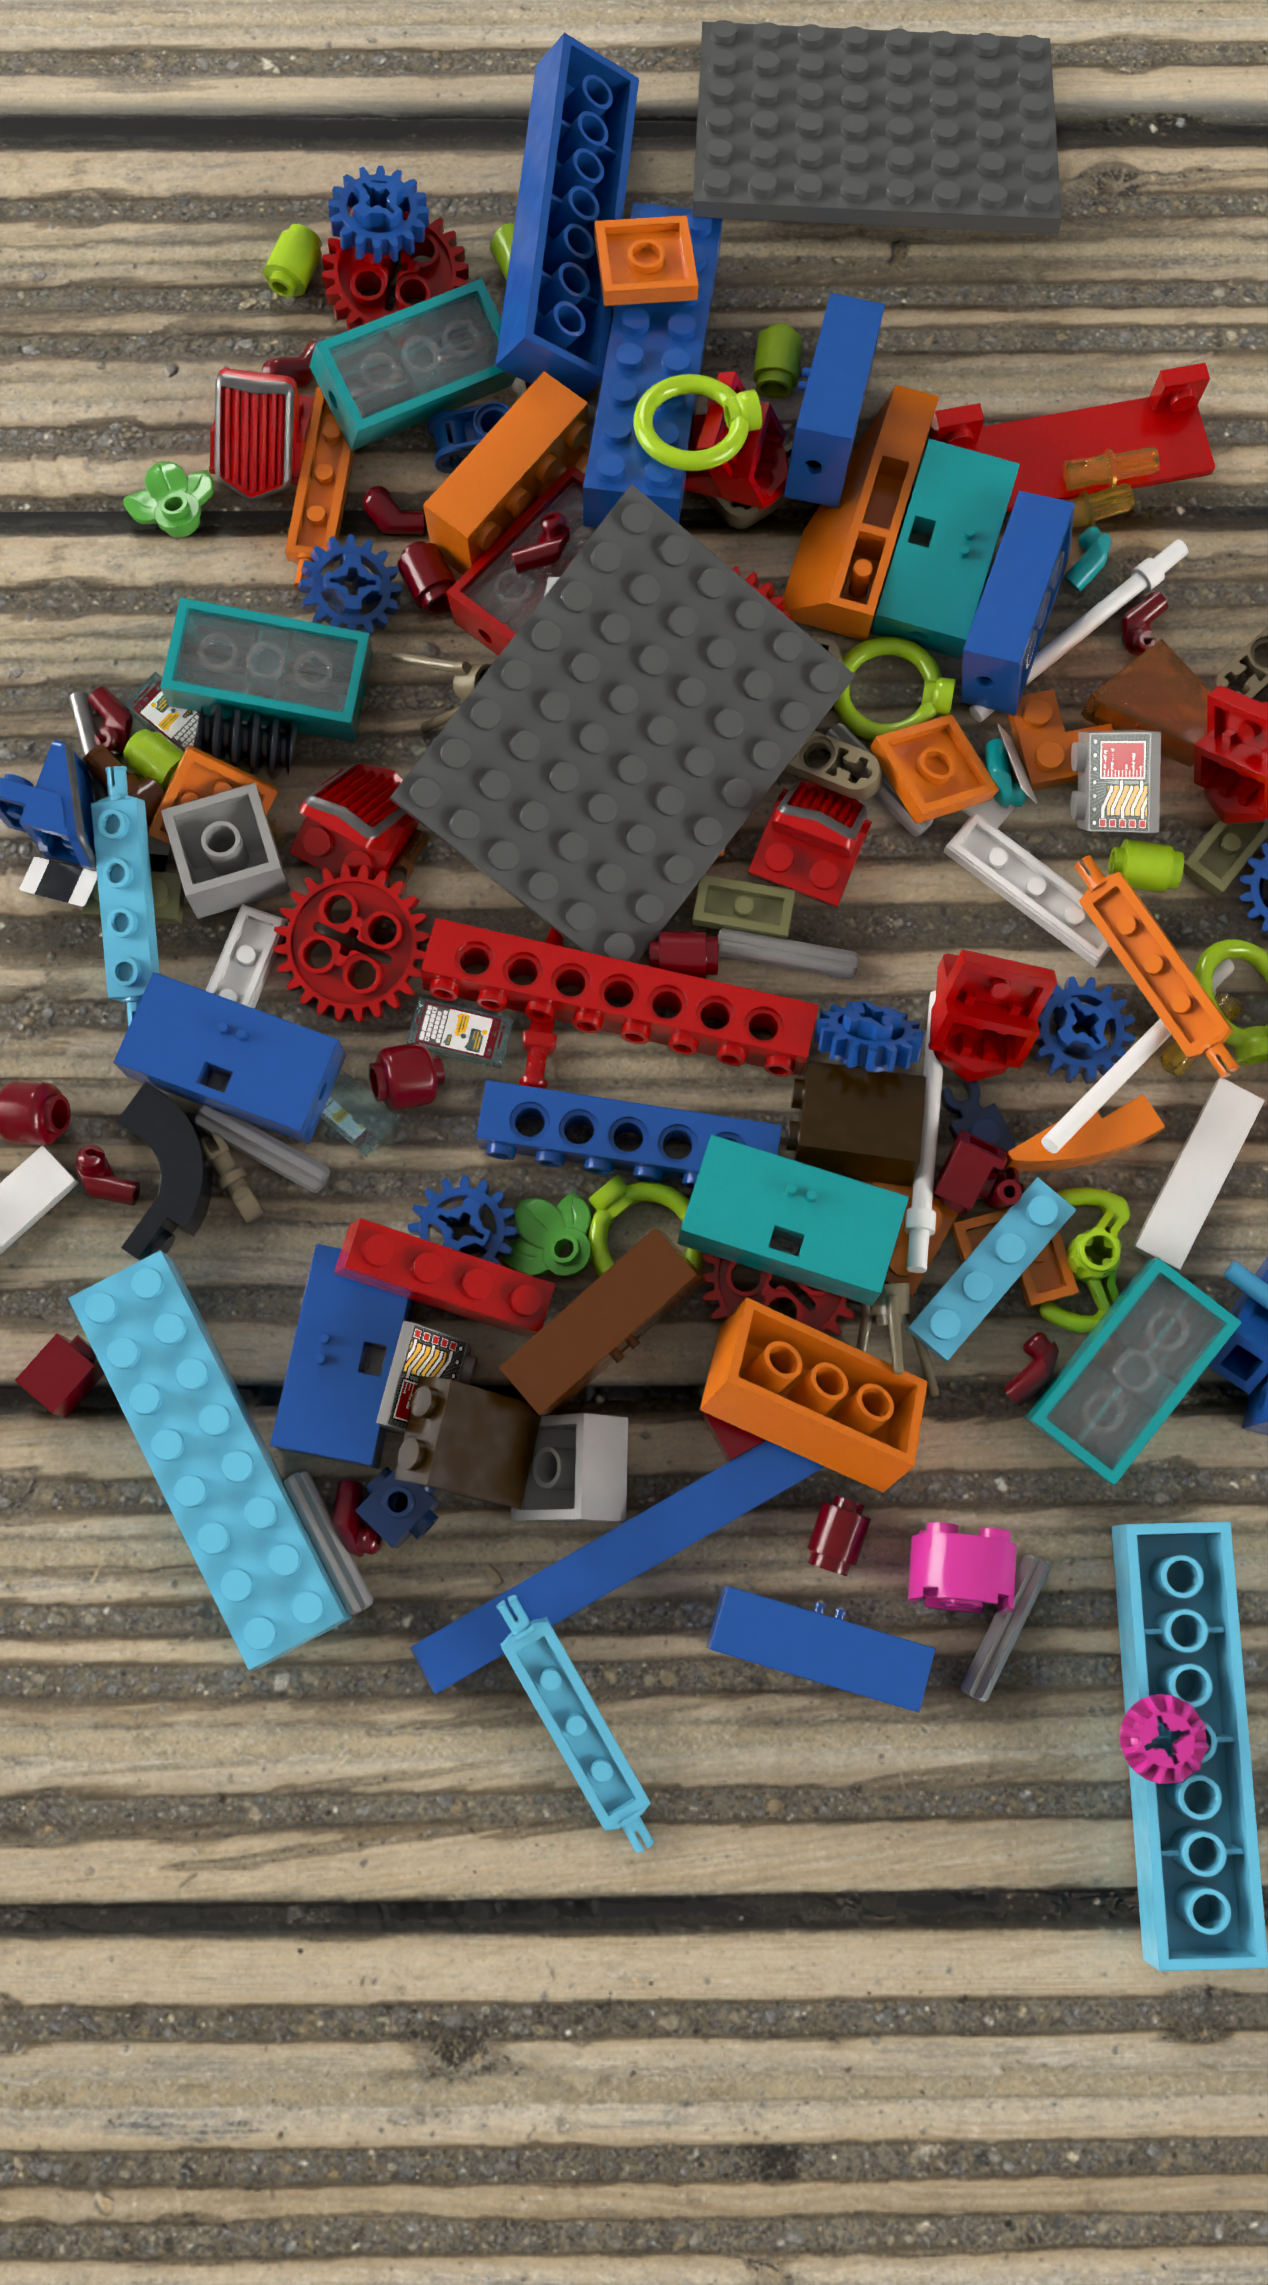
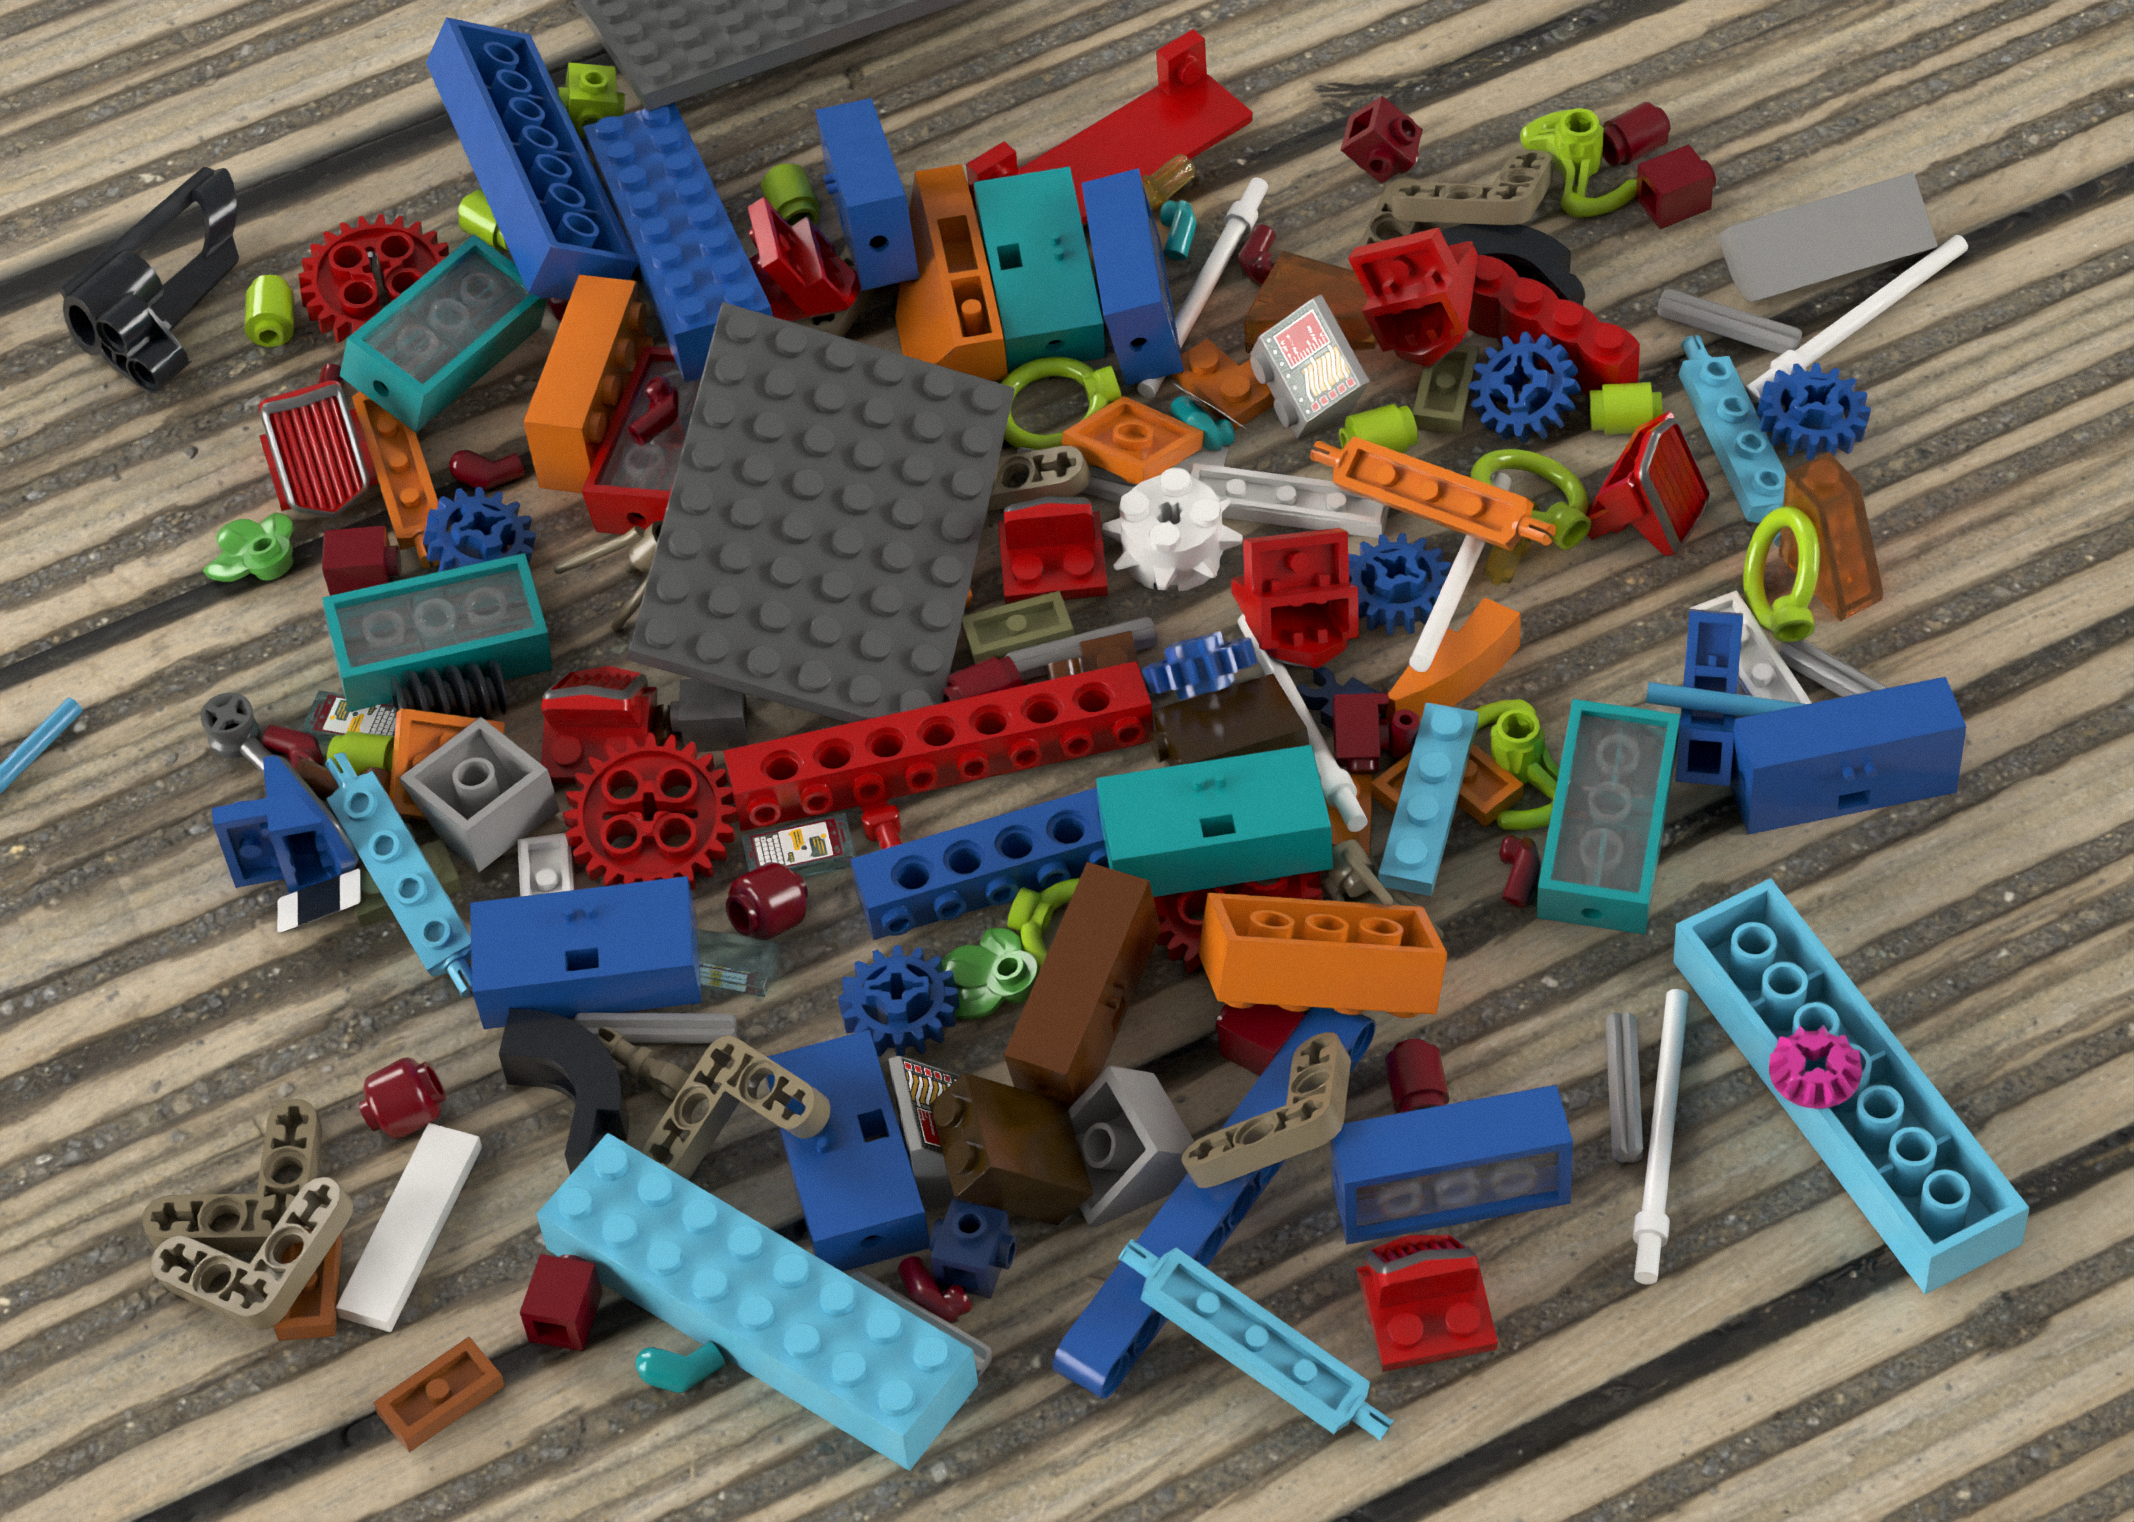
camera: 20 degrees left, 25 degrees down
dark red arm [75,1145,140,1206] -> none
blue gear [328,166,429,264] -> none
red brick [334,1218,555,1337] -> none
dark red brick [397,541,457,615] -> none
blue piece [427,401,510,474] -> none
orange plate [594,215,699,306] -> none
lime piece [633,374,762,471] -> none
dark pink brick [908,1522,1017,1613] -> none
clear yellow axle [1063,447,1160,492] -> none
white tile [1131,1078,1265,1272] -> none
none -> black panel [59,167,239,393]
none -> dark grey wheel [200,692,260,759]
none -> dark red brick [322,526,401,596]
none -> lime brick [557,62,625,138]
none -> teal arm [635,1341,726,1393]
none -> dark tan beam [642,1035,831,1180]
none -> flat silver brick [670,679,749,752]
none -> reddish brown plate [1046,631,1140,680]
none -> white brick [1102,468,1243,591]
none -> dark tan beam [1181,1032,1351,1188]
none -> red piece [1356,1235,1498,1372]
none -> white bar [1633,989,1689,1284]

